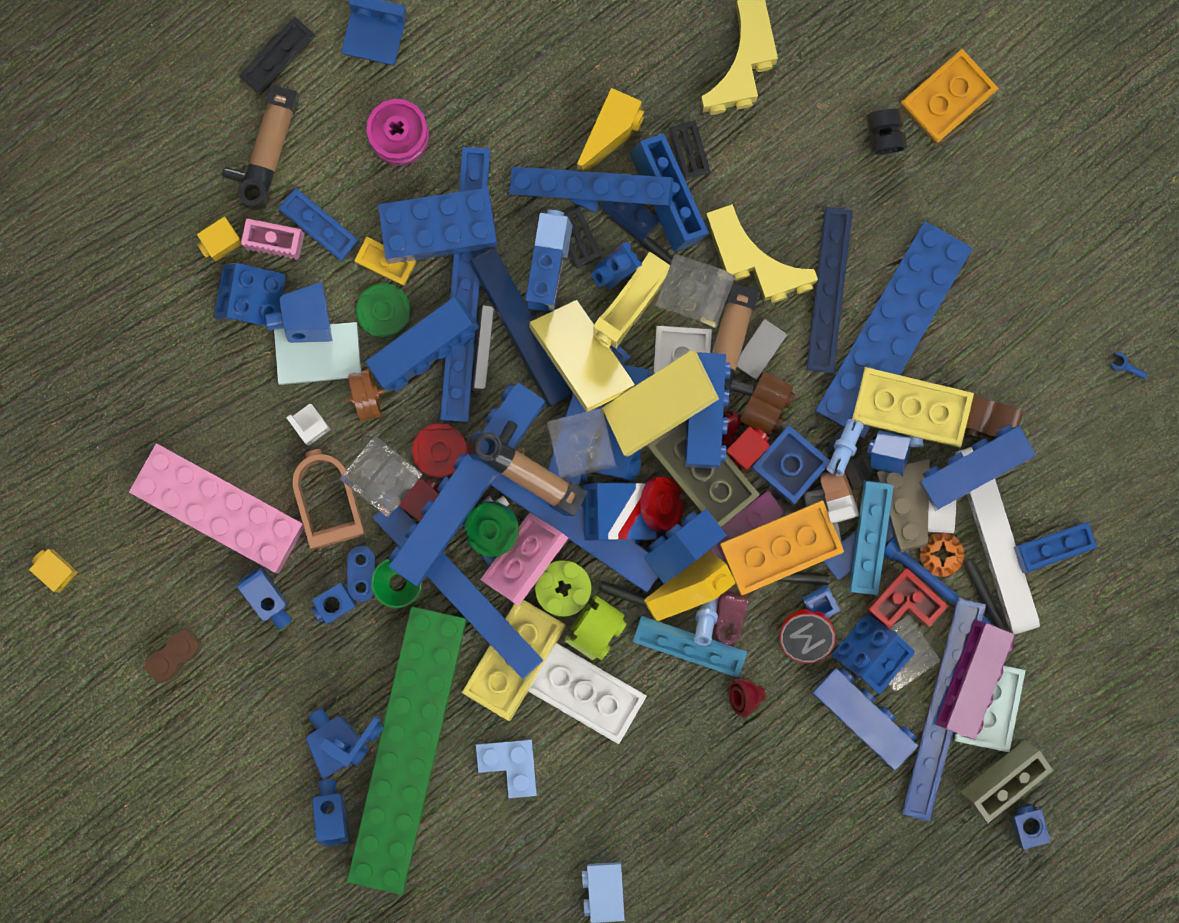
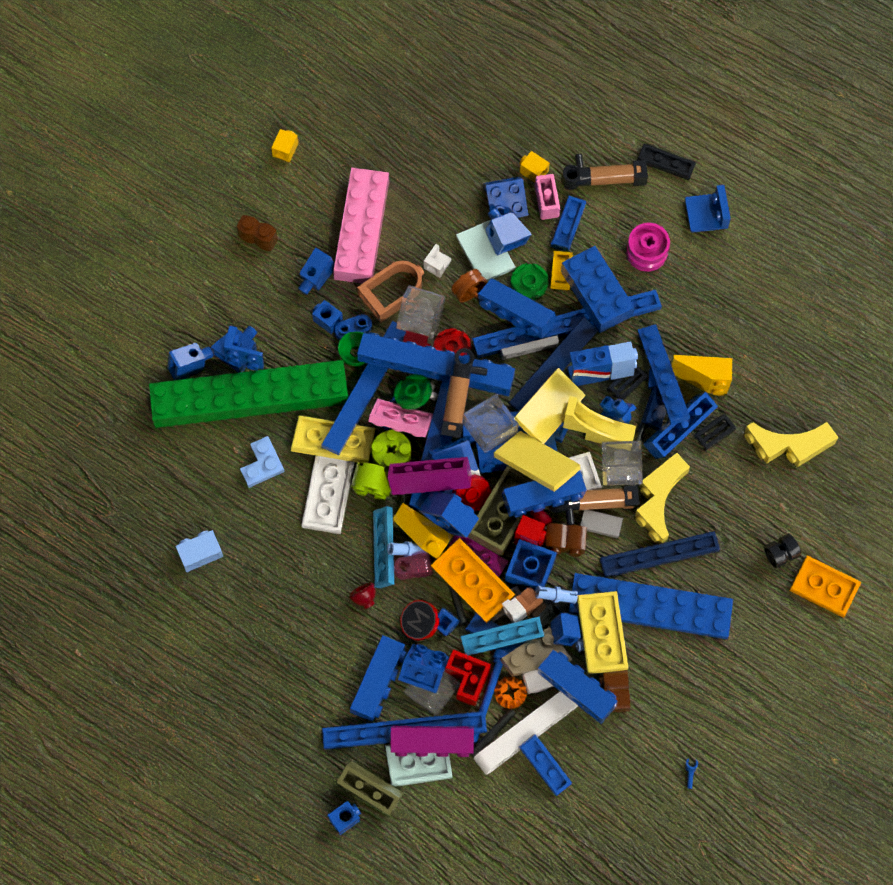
camera: 65 degrees right, 15 degrees down
none -> magenta brick [388,457,472,495]

